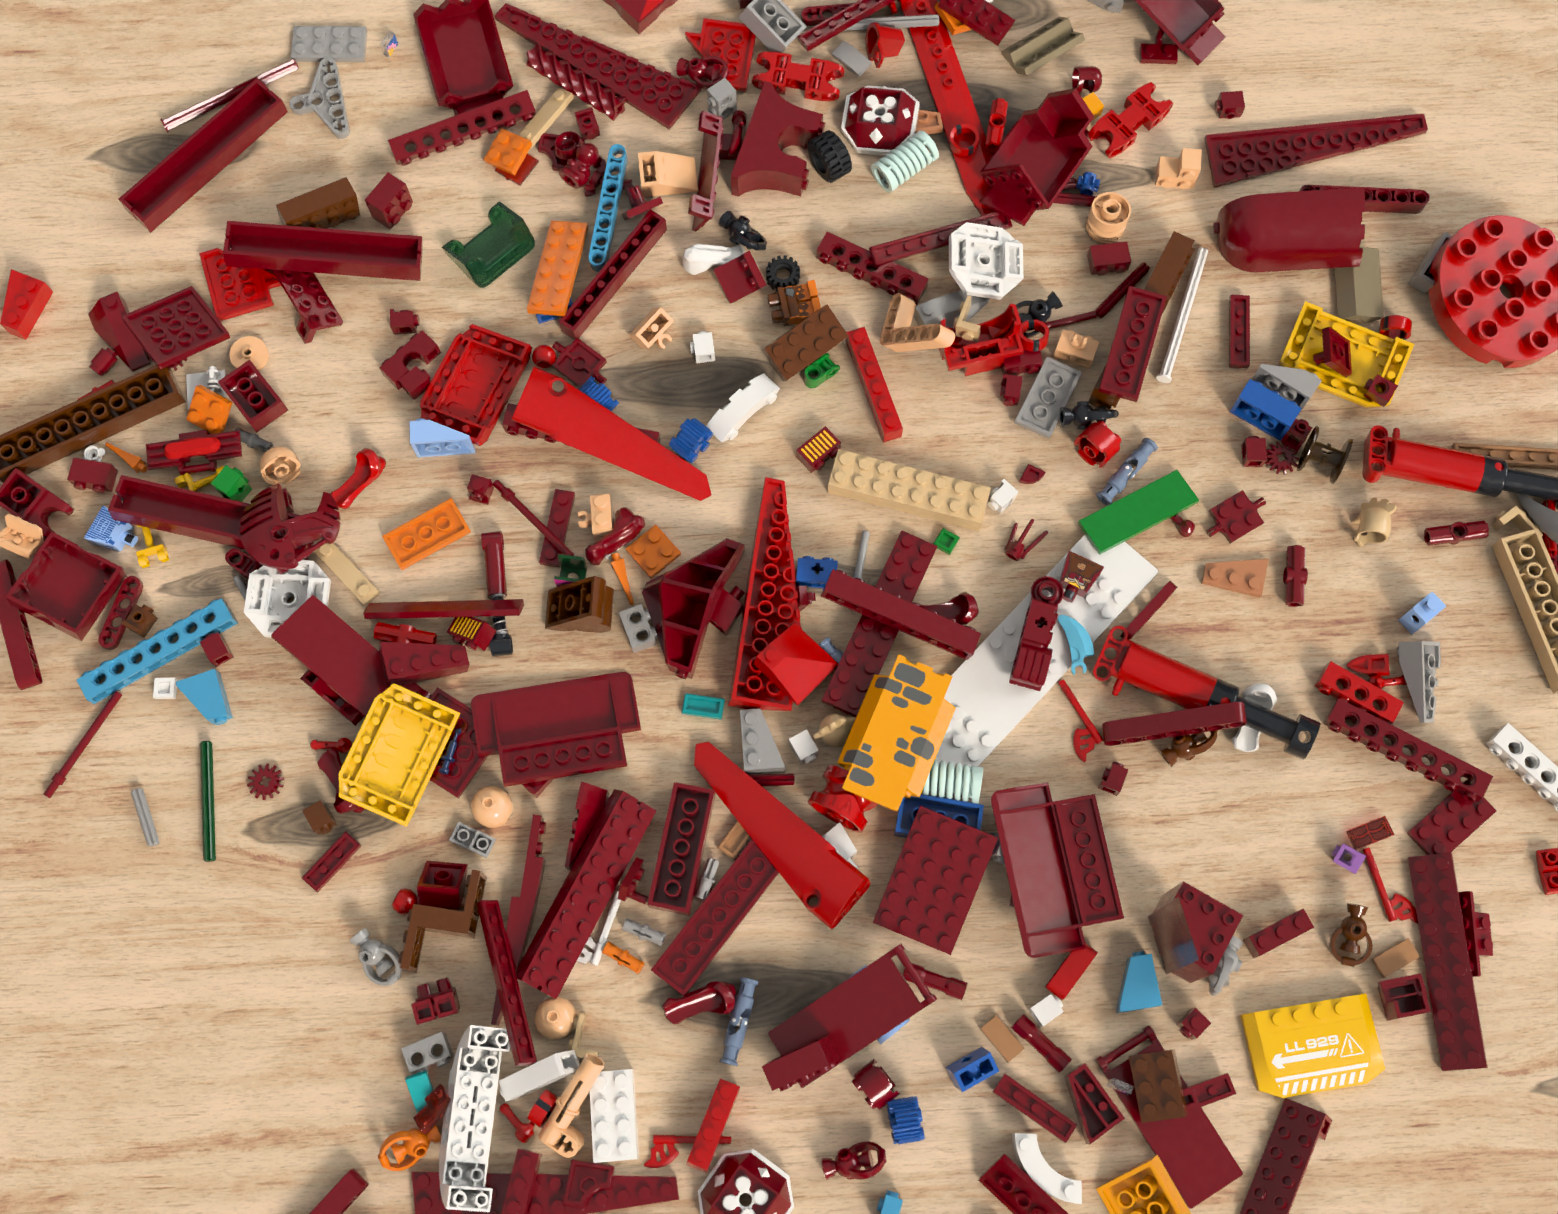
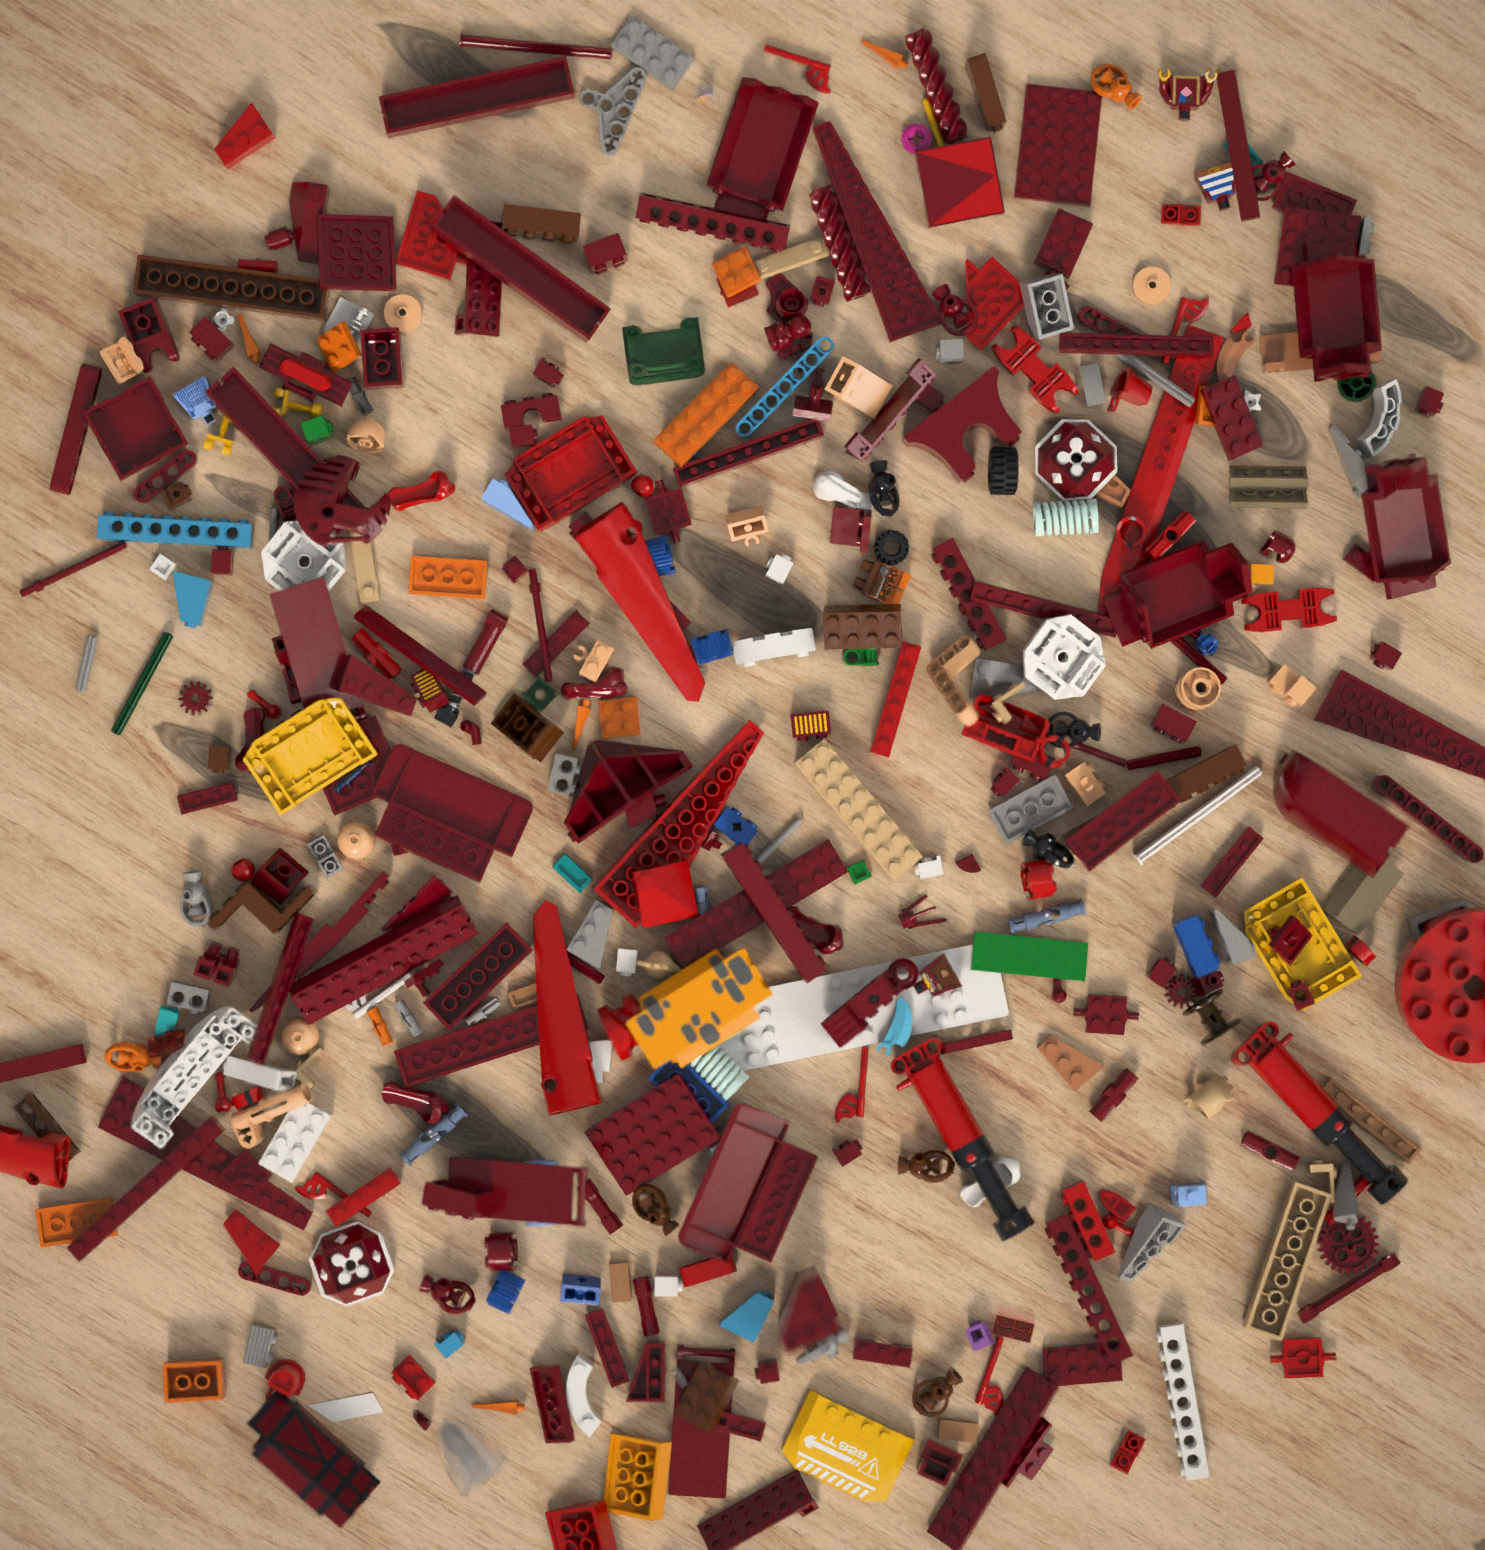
camera: 35 degrees right, 15 degrees up
dark red plant [728,110,747,156] -> none
dark red beam [1102,702,1247,746] -> none
none -> dark red arm [460,720,482,745]
none -> reddish brown piece [632,1184,680,1237]

